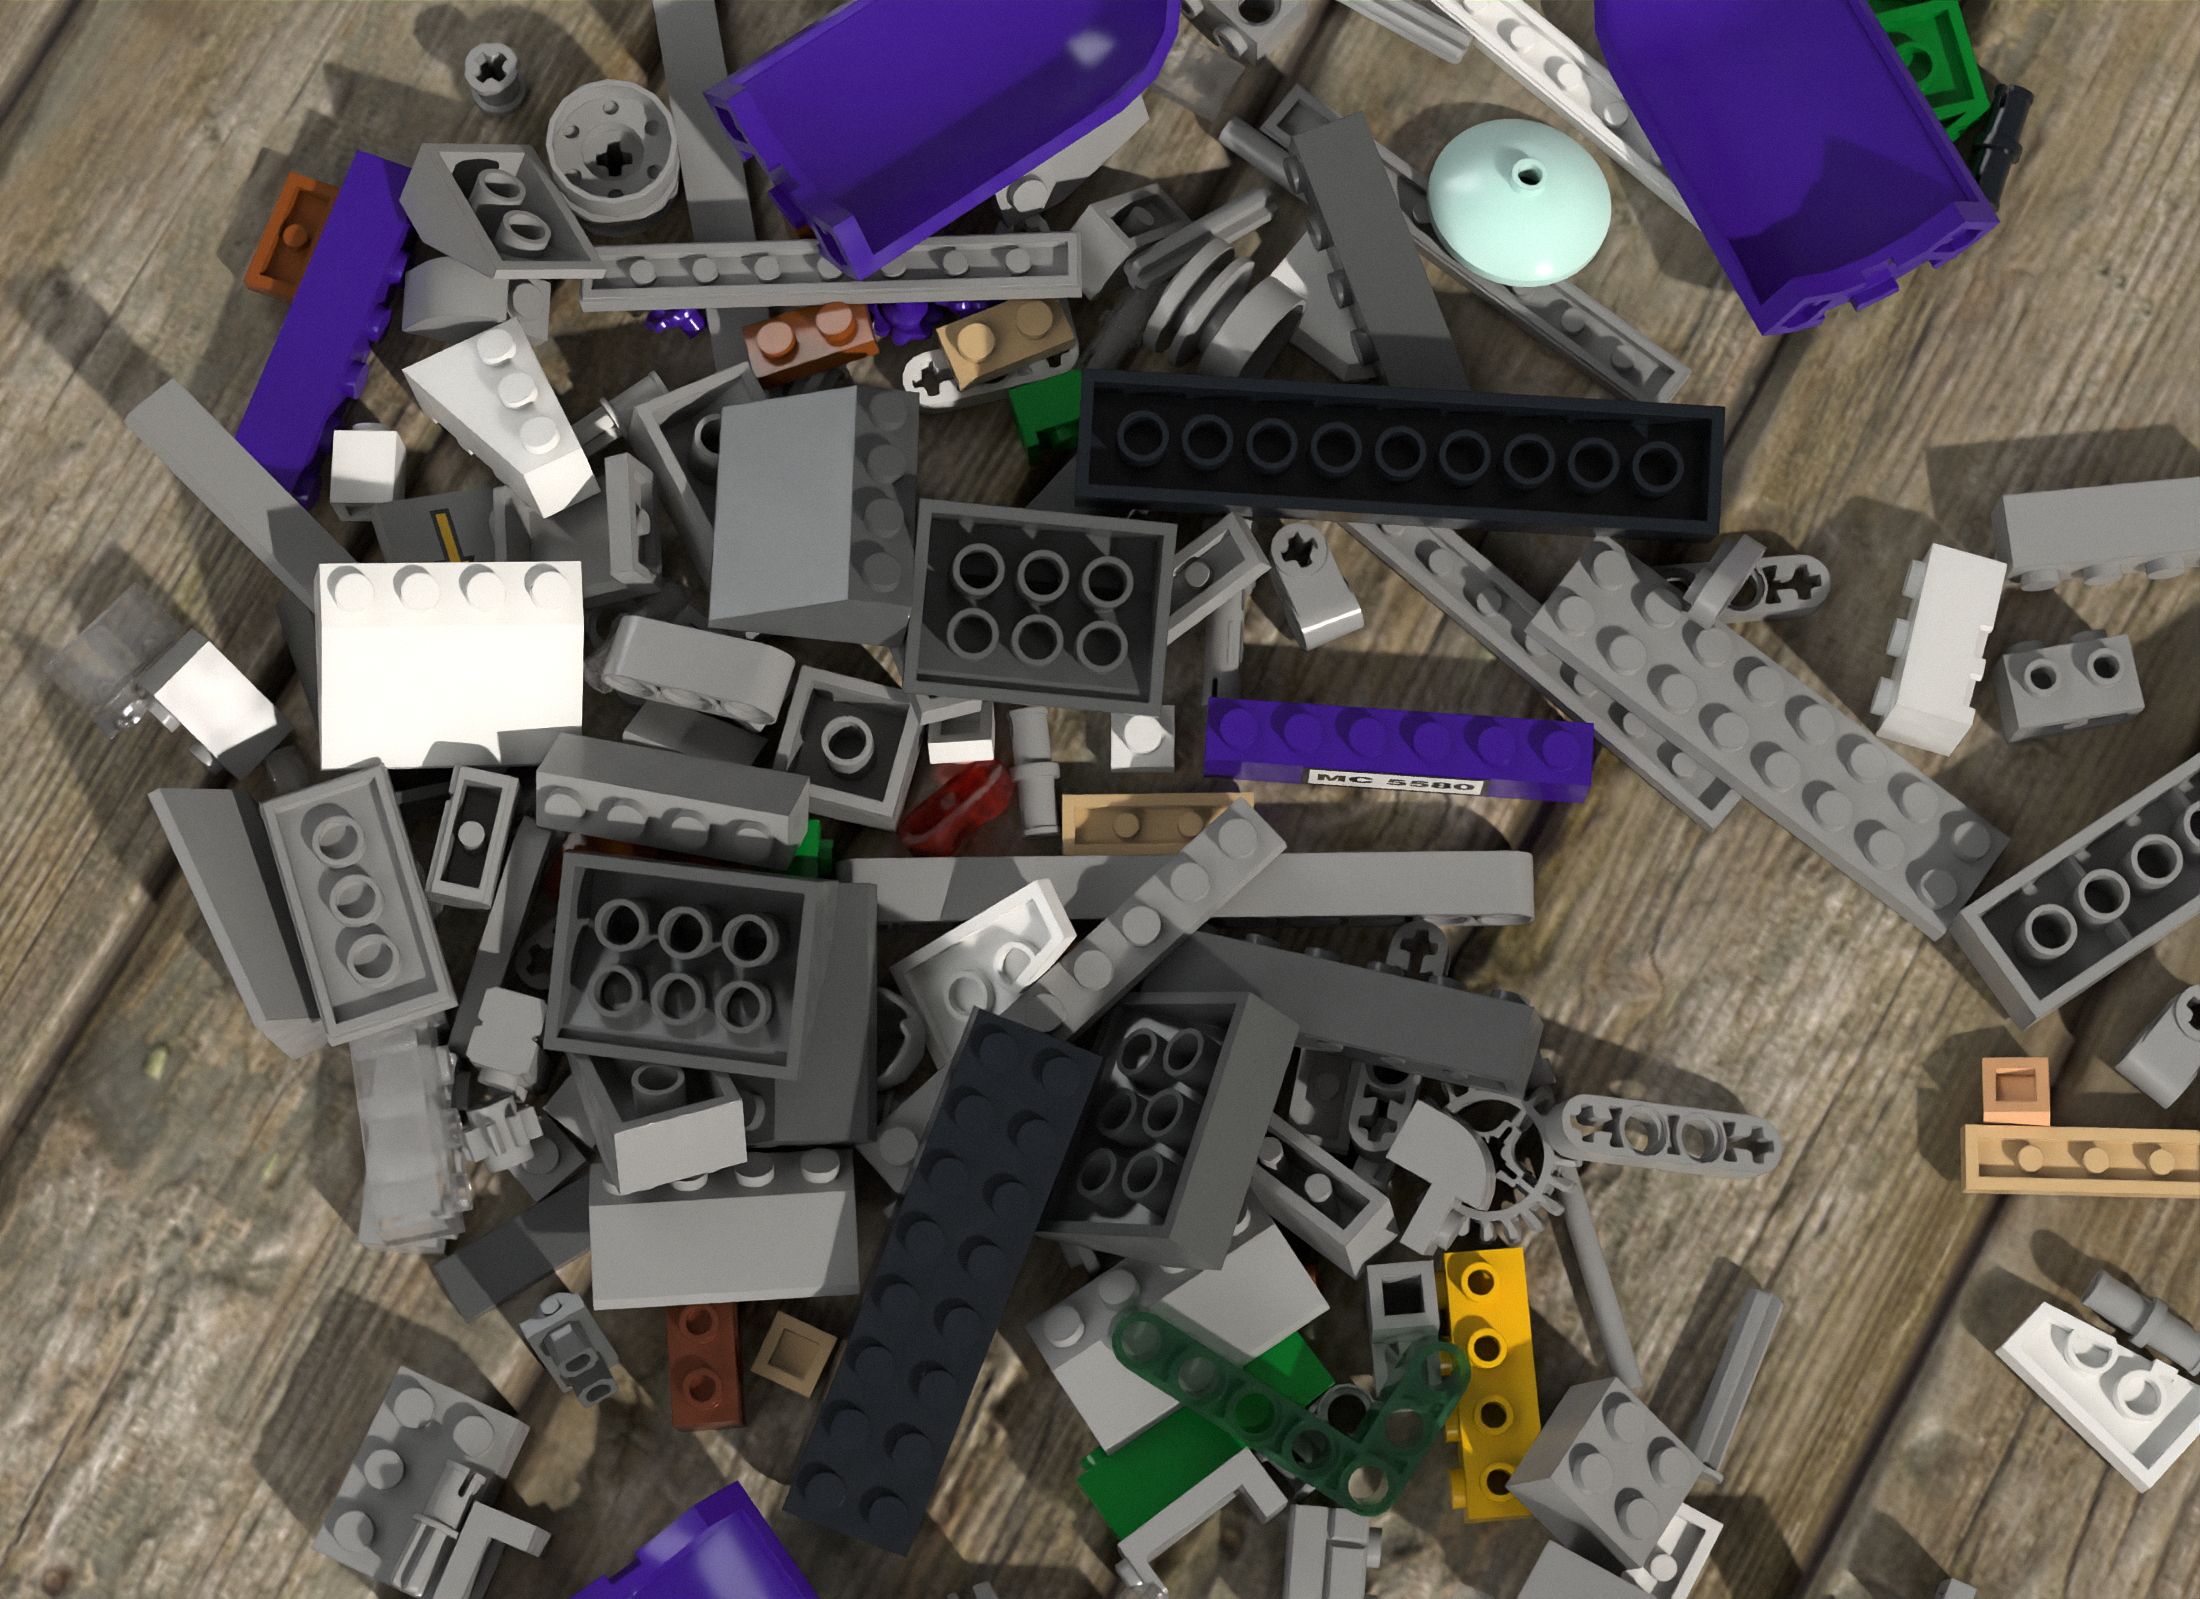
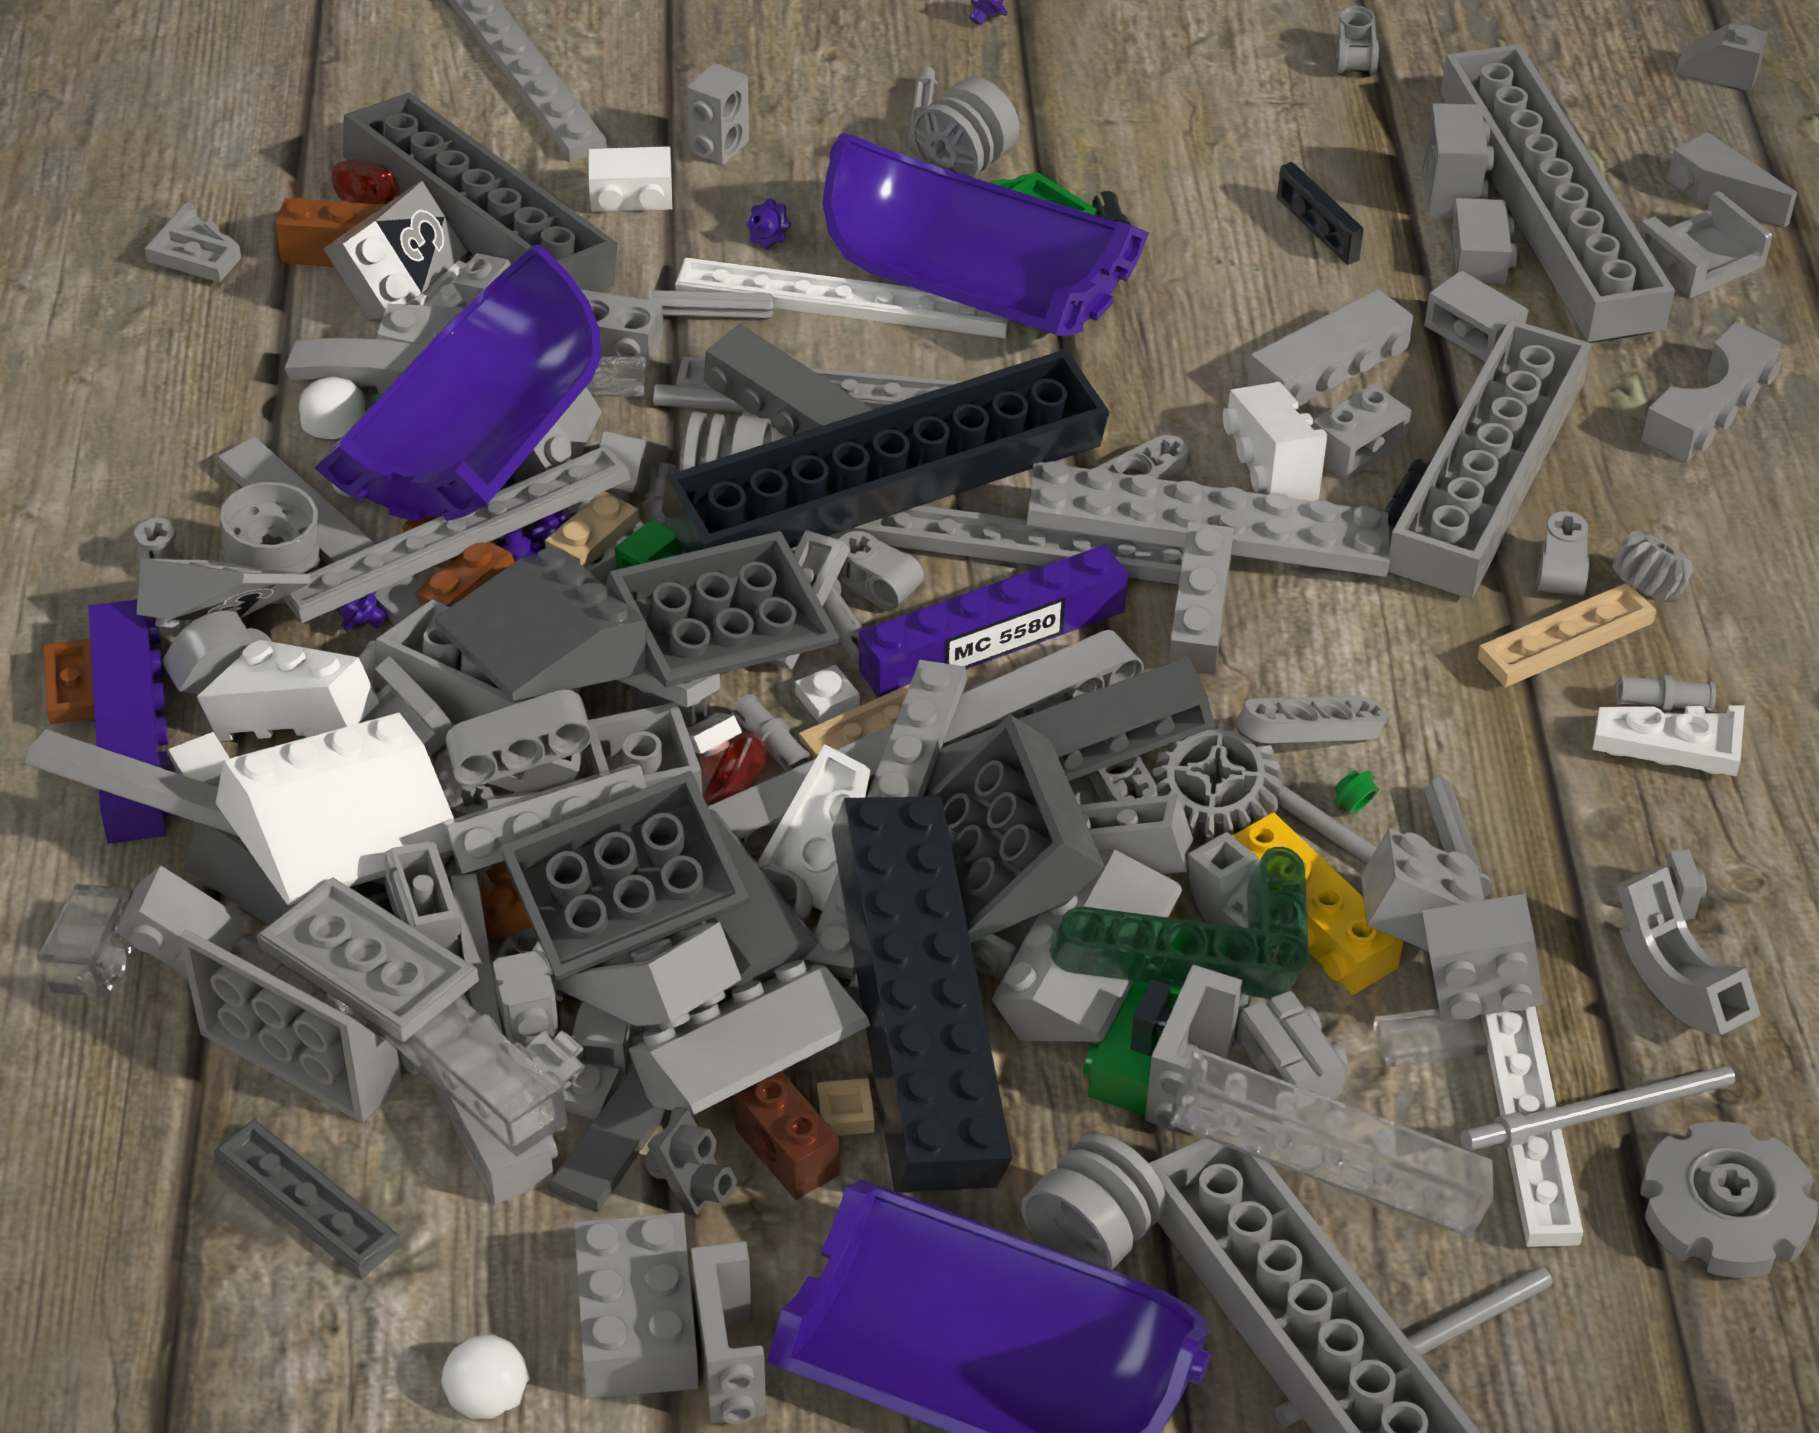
camera: 35 degrees left, 30 degrees down
light grey axle [390,1460,486,1597] -> none
light grey axle [1123,188,1278,290] -> none
light grey brick [1386,1099,1496,1256] -> none
light aqua dish [1426,119,1611,287] -> none
light grey plate [1683,534,1767,630] -> none
light nougat plate [1982,1057,2050,1126] -> none
none -> dark grey tile [214,1119,401,1280]
none -> white hair [441,1334,530,1420]
none -> black plate [1130,979,1173,1056]
none -> light grey brick [1169,522,1234,674]
none -> green plate [1334,770,1379,814]
none -> black axle [1385,459,1430,526]

